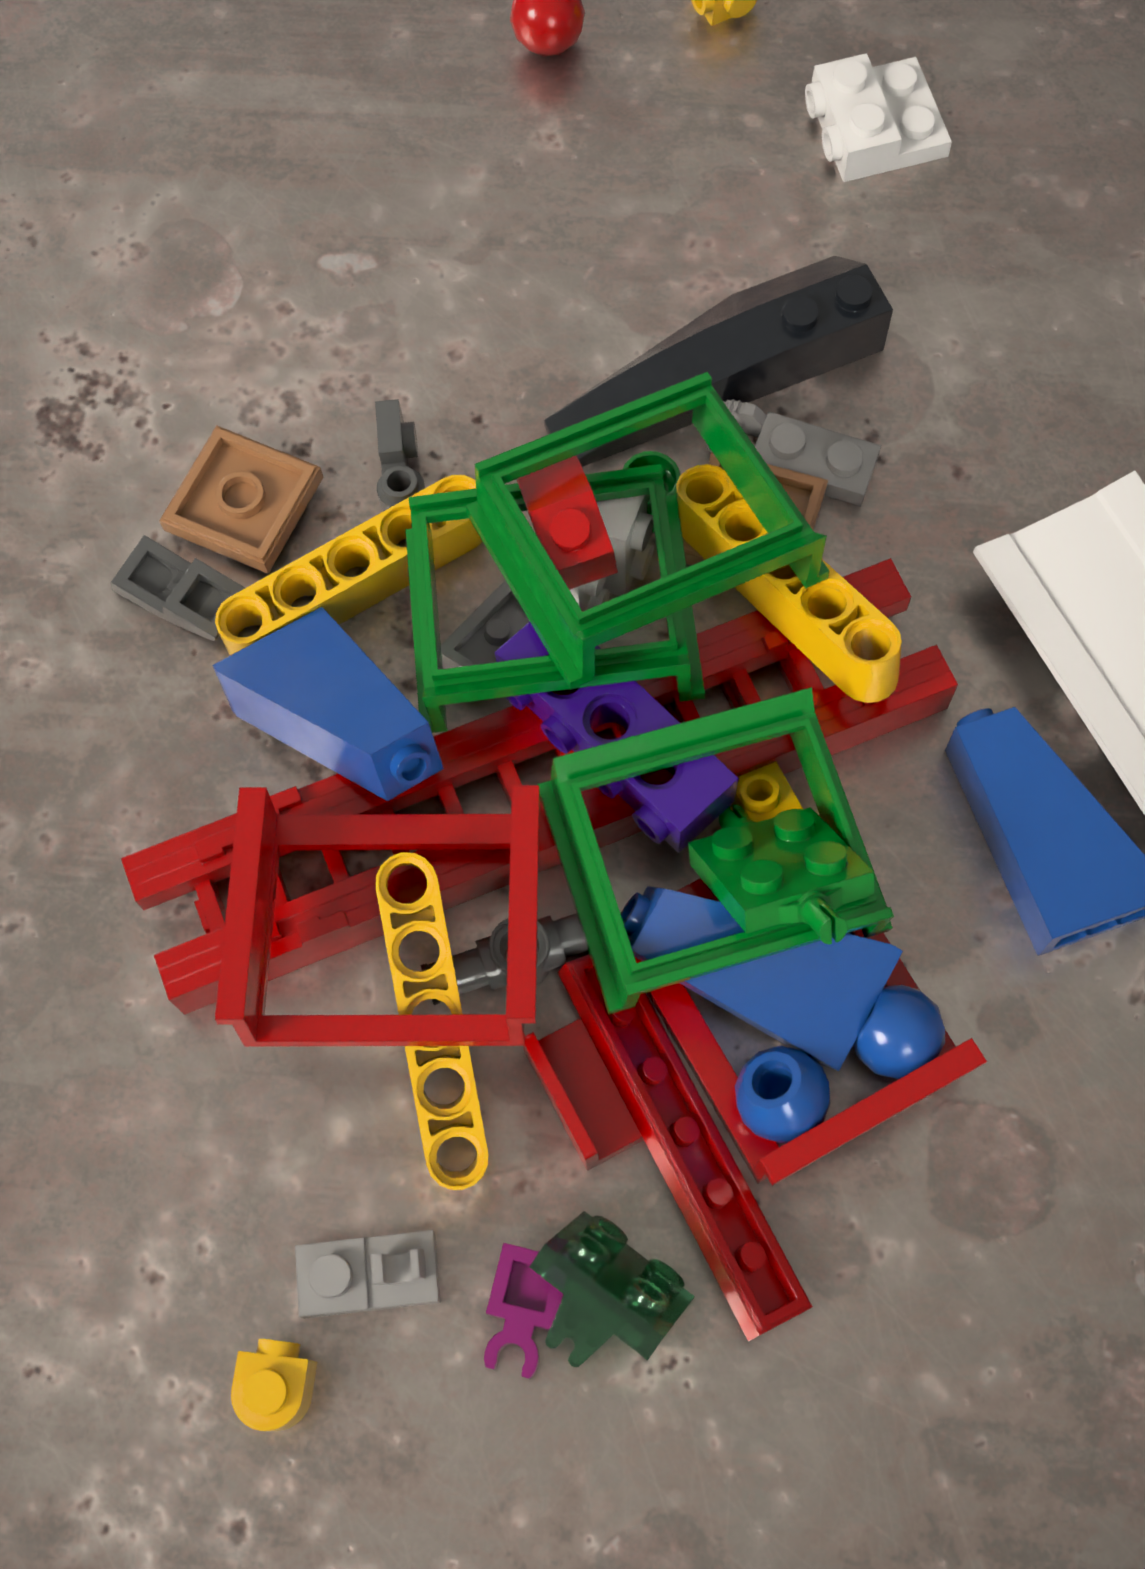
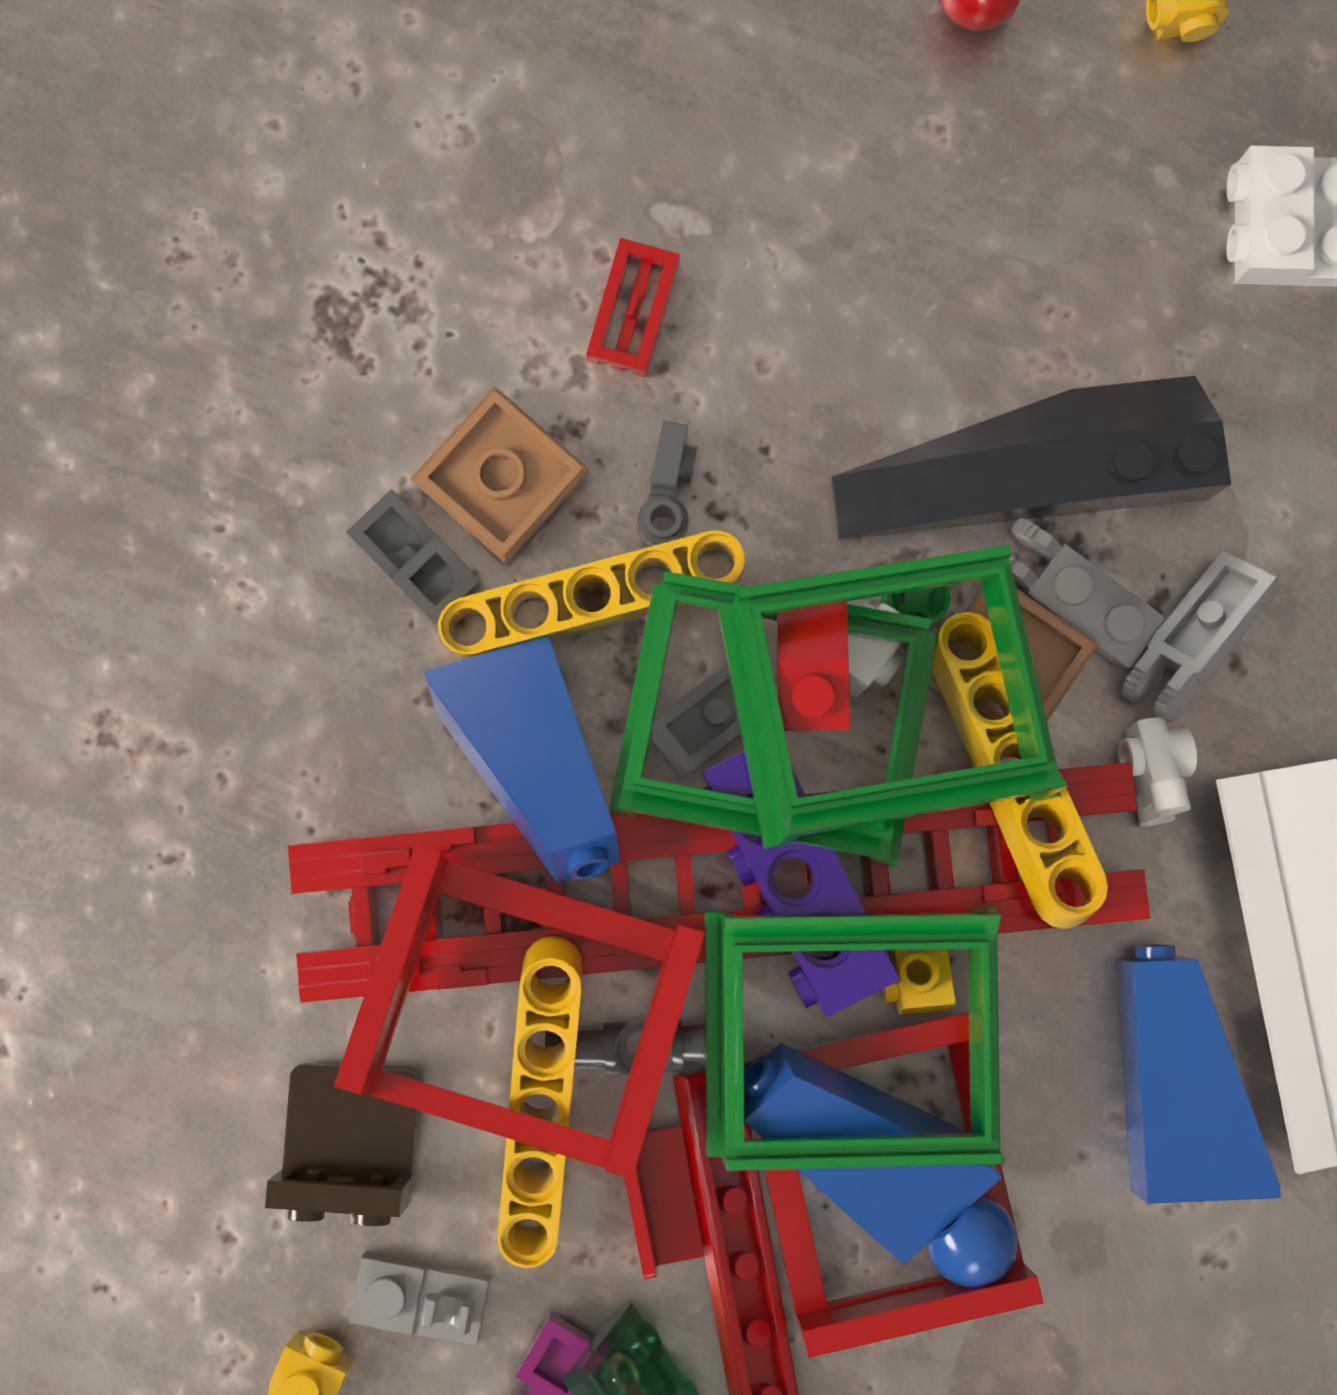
camera: 15 degrees right, 15 degrees up
green plate [688,805,875,945] -> none
blue piece [735,1046,831,1144] -> none
none -> dark brown bracket [265,1063,420,1226]
none -> red tile [586,238,680,377]
none -> white plate [1118,717,1197,827]
none -> light grey hinge [1121,550,1280,722]

